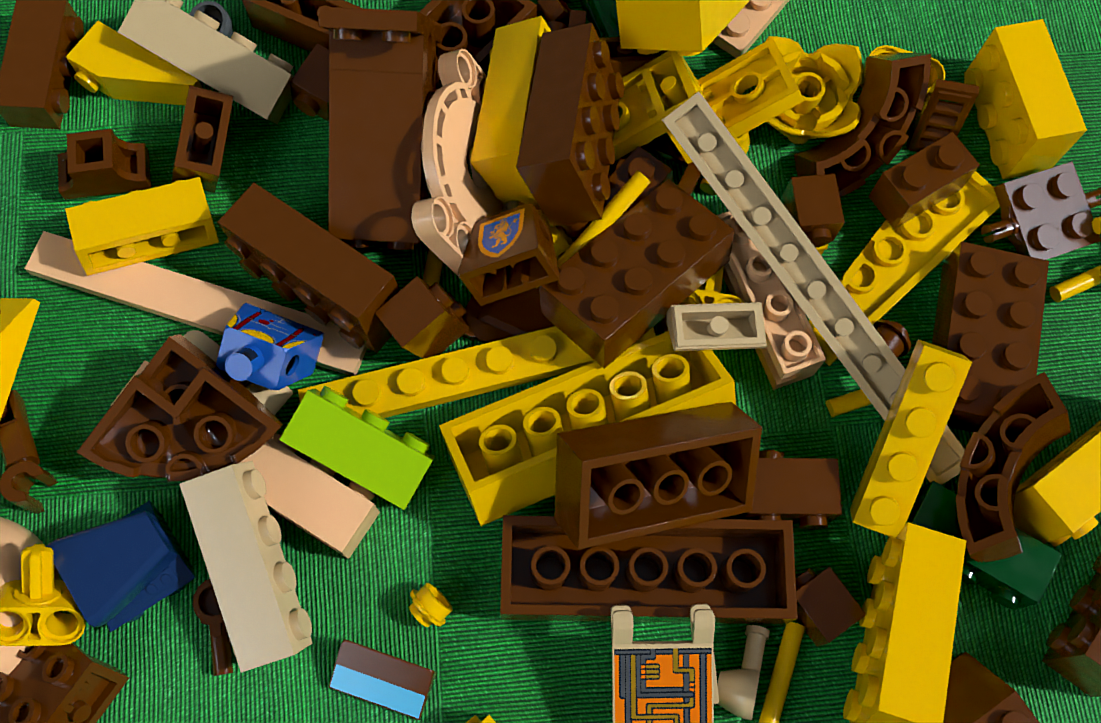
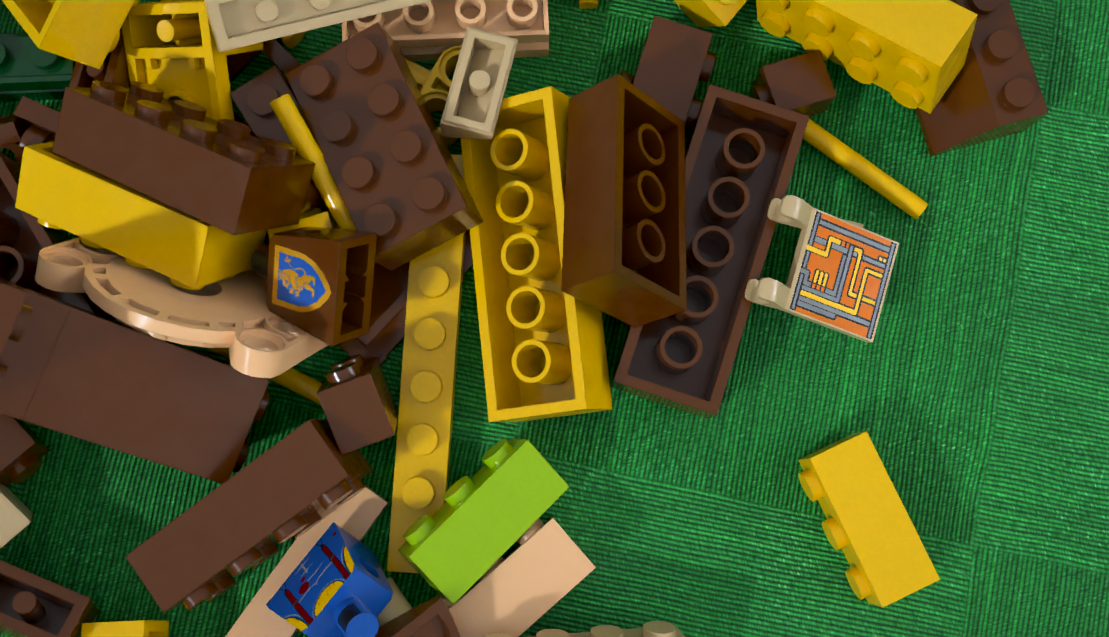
camera: 75 degrees left, 10 degrees up
slope [329,639,437,720] -> none
yellow plate [409,583,453,627] -> none
tan bar [717,625,770,721] -> none

